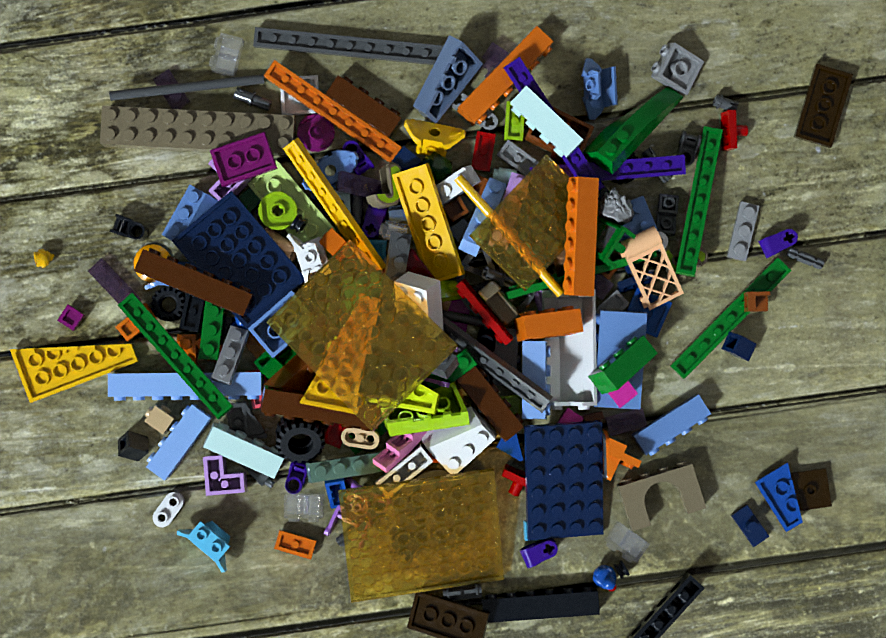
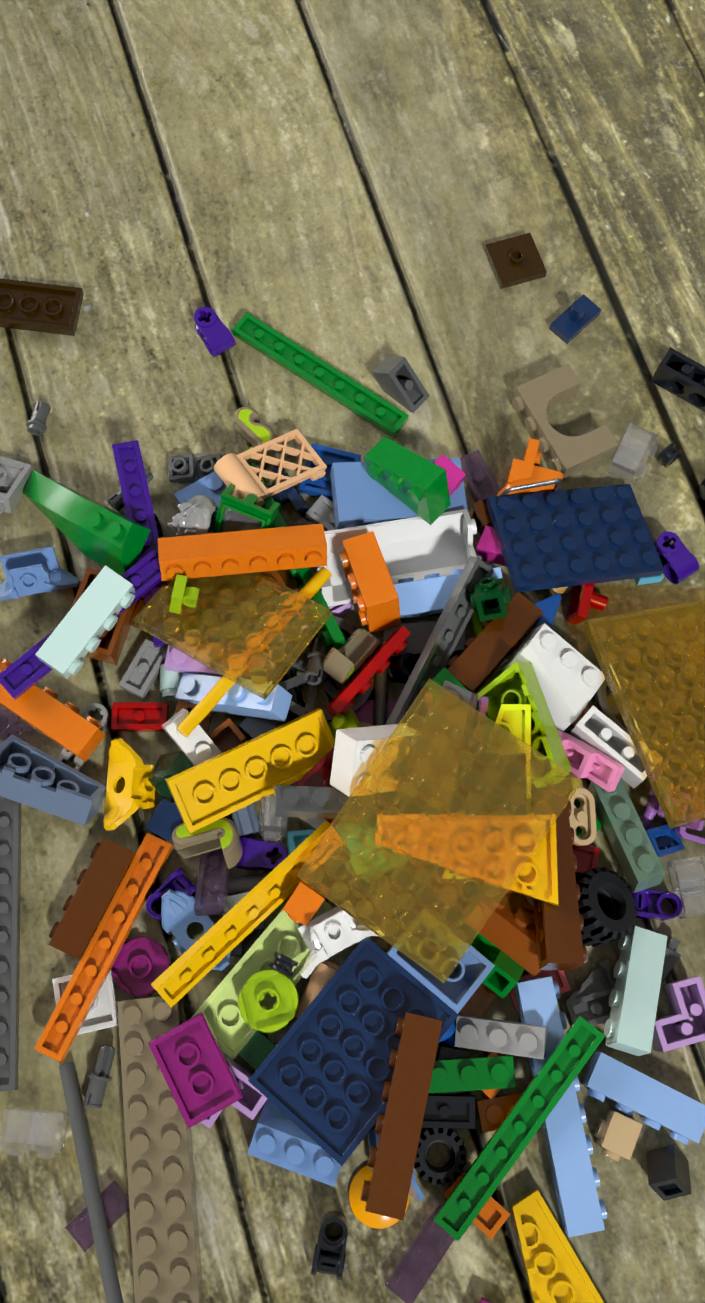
camera: 100 degrees left, 15 degrees down
lime plate [504,101,525,142] -> none
blue animal [593,565,617,591] -> none
medium blue brick [632,394,711,456] -> none
green plate [675,126,723,277] -> none
dark grey piece [676,130,702,168] -> none
red tile [721,110,748,151] -> none
dark blue brick [721,332,757,361] -> none
light grey plate [726,201,760,262] -> none
dark orange panel [744,291,771,312] -> none
blue wing [755,462,803,532] -> none
dark grey axle [787,247,825,269] -> none
none -> lime tile [169,574,200,614]
none -> dark grey slope [372,356,429,413]
none -> dark green brick [470,577,512,622]

